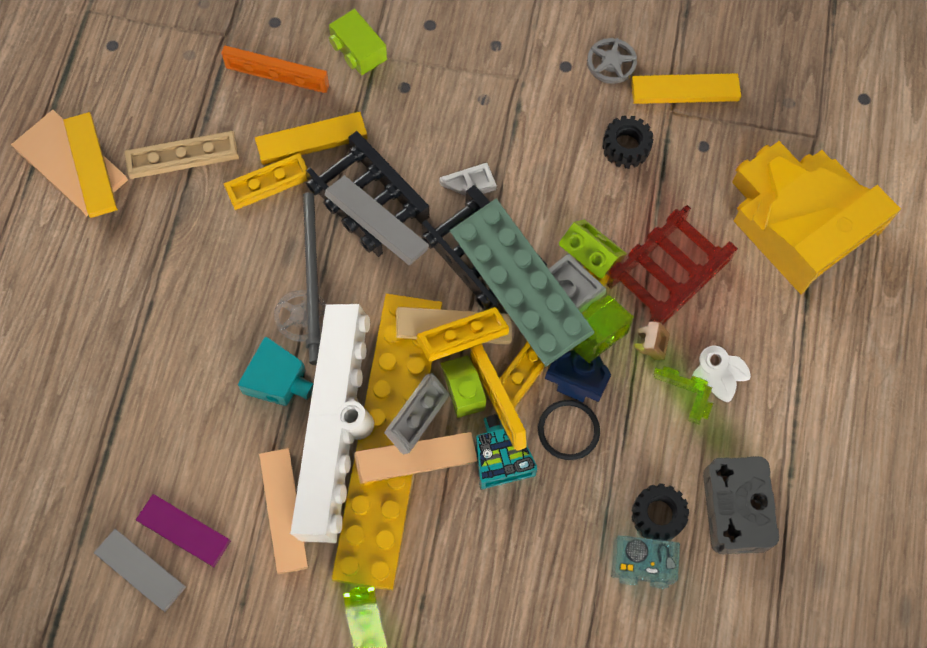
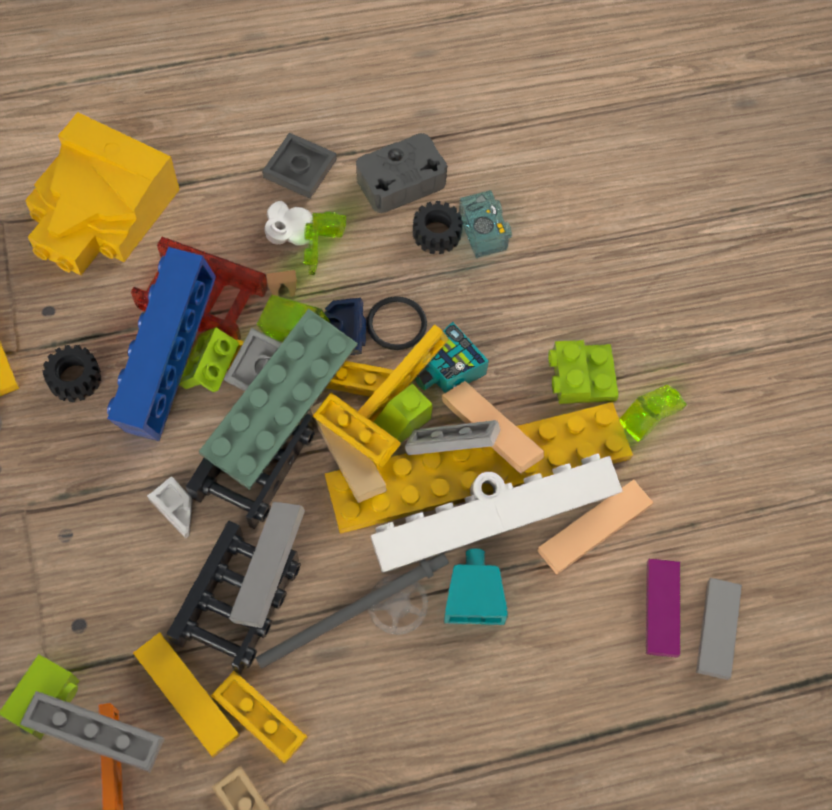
camera: 115 degrees left, 5 degrees down
none -> light grey tile [20,691,164,773]
none -> blue brick [107,247,216,441]
none -> dark grey plate [262,132,337,199]
none -> lime plate [548,340,619,404]

